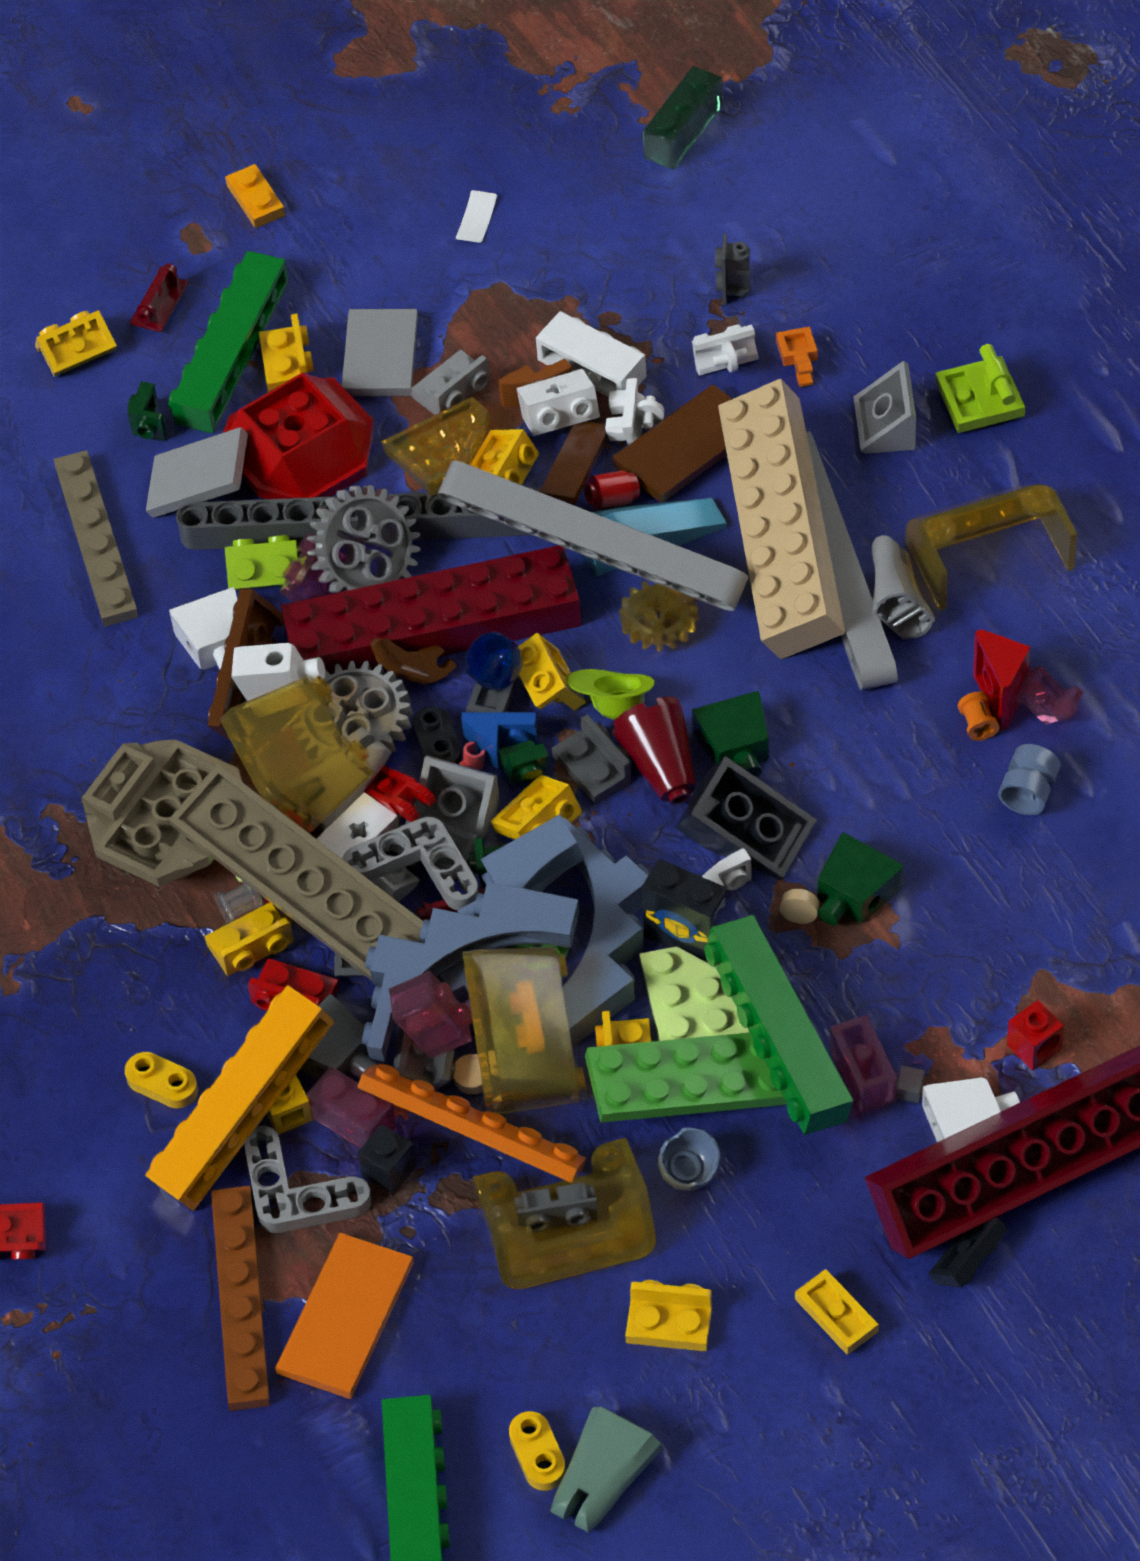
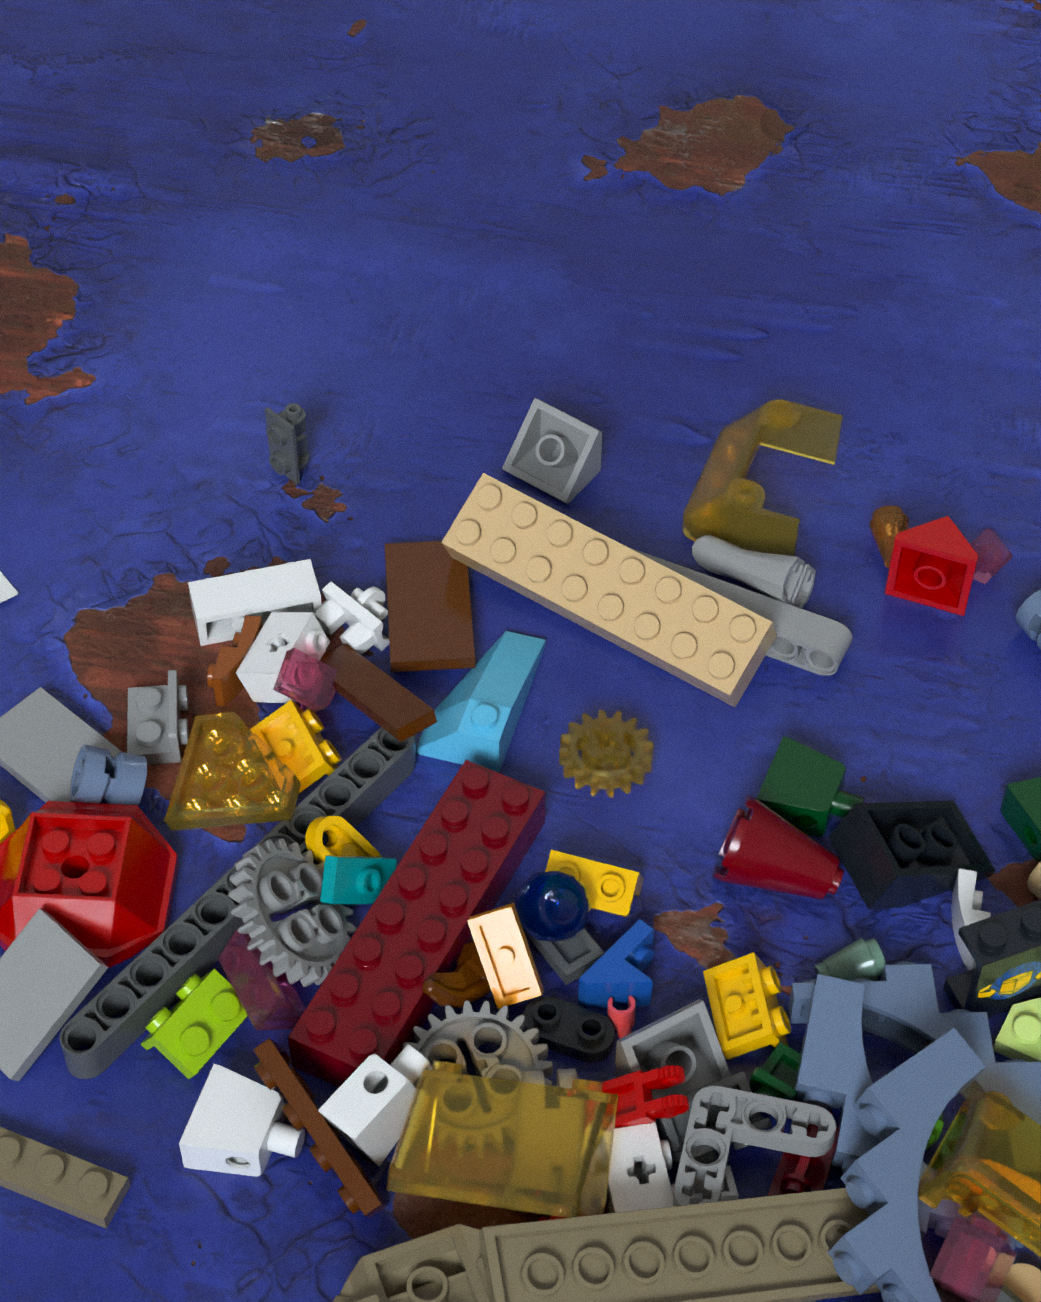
camera: 55 degrees left, 5 degrees down
light grey beam [437,461,749,611] -> none
dark green bracket [499,740,548,785] -> none
dark grey bracket [551,715,632,805] -> none
lime piece [567,669,654,720] -> none
red brick [584,470,640,511] -> none
clear green brick [643,66,723,170] -> none
white hips [692,324,759,376] -> none
orange plate [776,326,818,387] -> none
lime plate [935,344,1025,433] -> none
orange bush [957,691,1000,741] -> none
none -> sand blue wheel [70,744,147,806]
none -> clear pink bracket [273,648,338,712]
none -> yellow plate [305,816,382,863]
none -> teal plate [320,855,397,904]
none -> plate [467,903,544,1009]
none -> sand green cone [814,938,886,981]
none -> clear orange cone [869,506,909,568]

